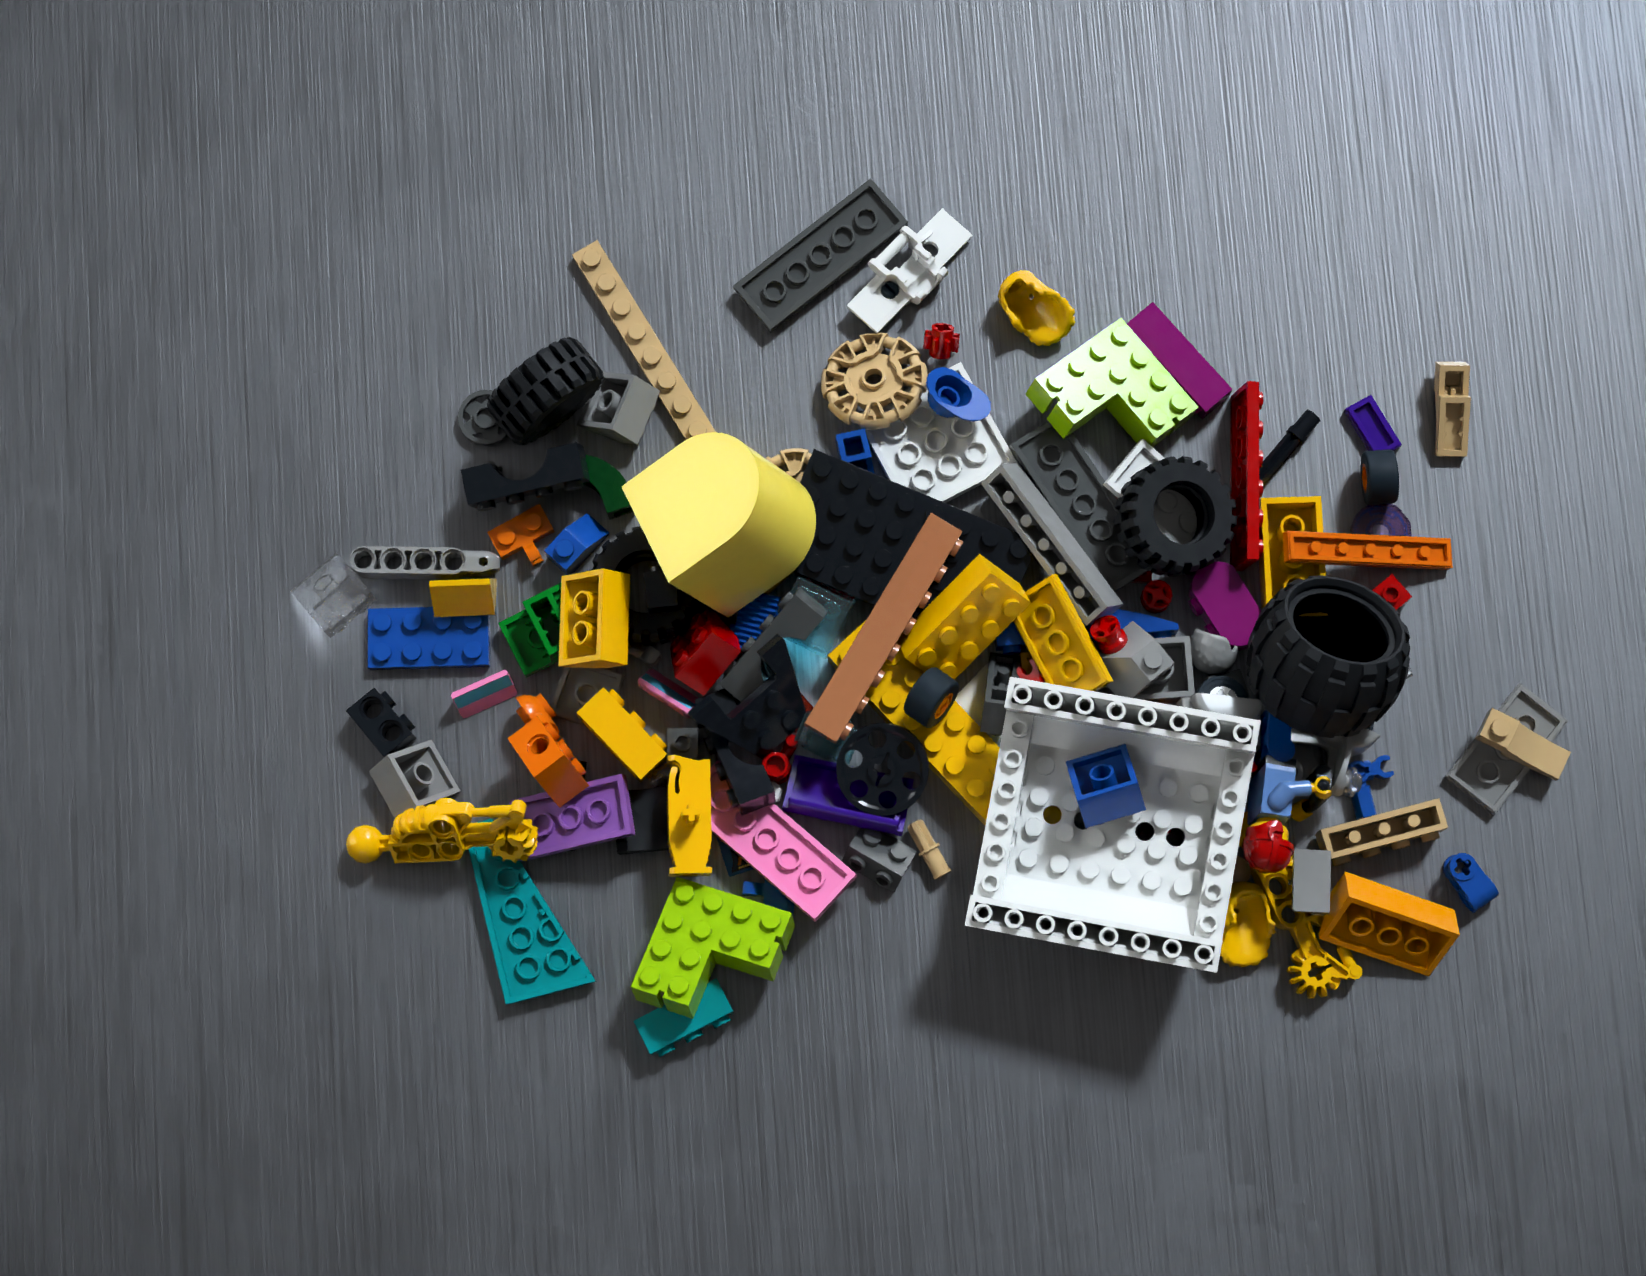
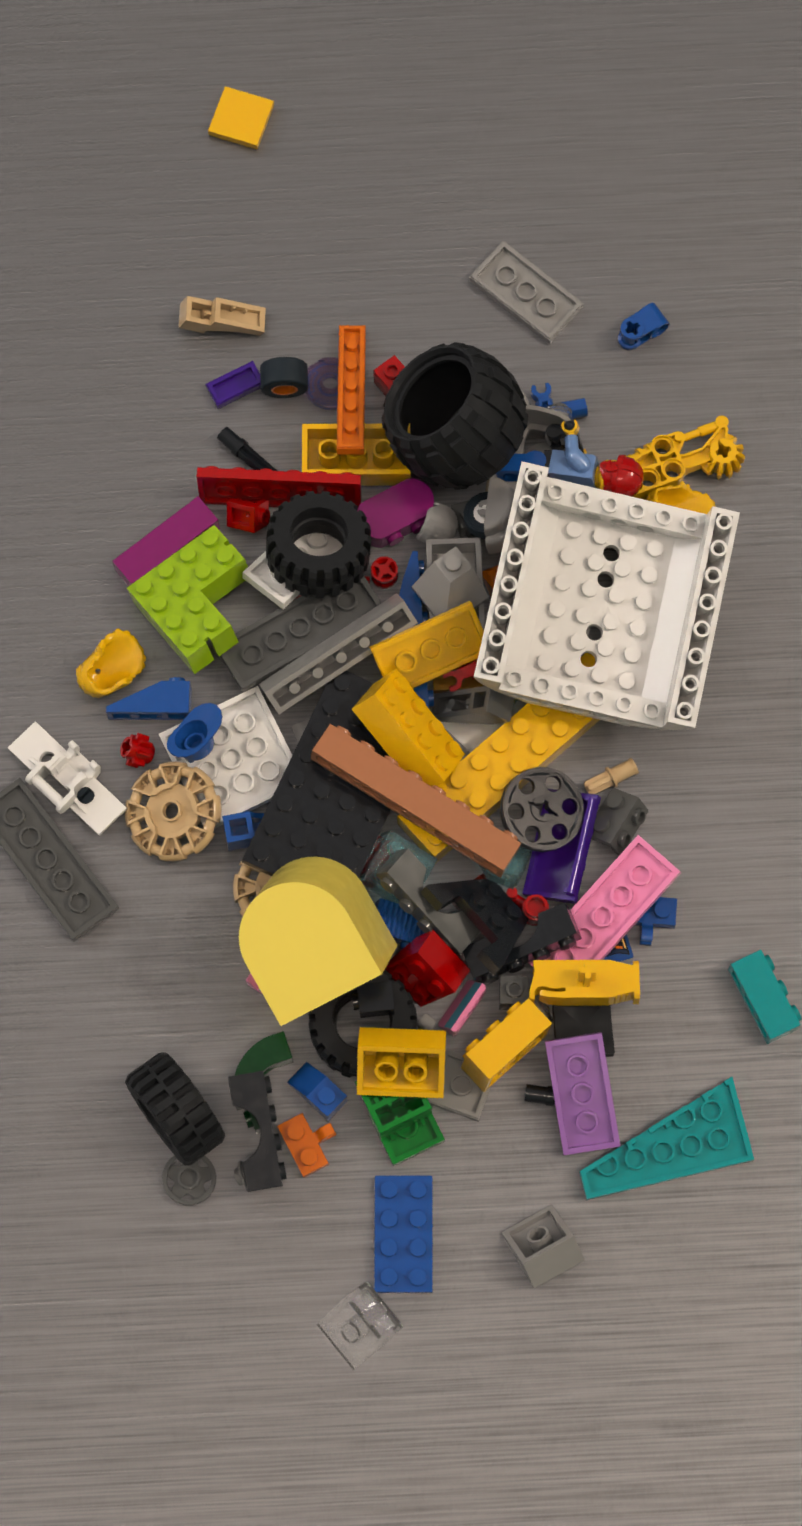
camera: 90 degrees left, 5 degrees down
black brick [346,688,416,757] -> none
yellow arm [346,798,538,864] -> none
light grey piece [349,546,500,580] -> none
yellow slope [429,578,497,617] -> none
bright pink slope [451,669,517,718] -> none
orange brick [507,693,589,808] -> none
tan plate [572,240,716,440] -> none
light grey slope [577,372,660,445] -> none
lime piece [631,877,795,1019] -> none
black wheel [904,667,959,728] -> none
blue slope [1066,744,1146,828] -> none
red wheel [1090,615,1128,654] -> none
light grey panel [1288,849,1331,916] -> none
tan brick [1315,798,1448,866] -> none
light orange slope [1319,872,1460,977] -> none
tan slope [1475,708,1571,781] -> none
none -> blue slope [106,677,192,720]
none -> red bracket [227,498,270,533]

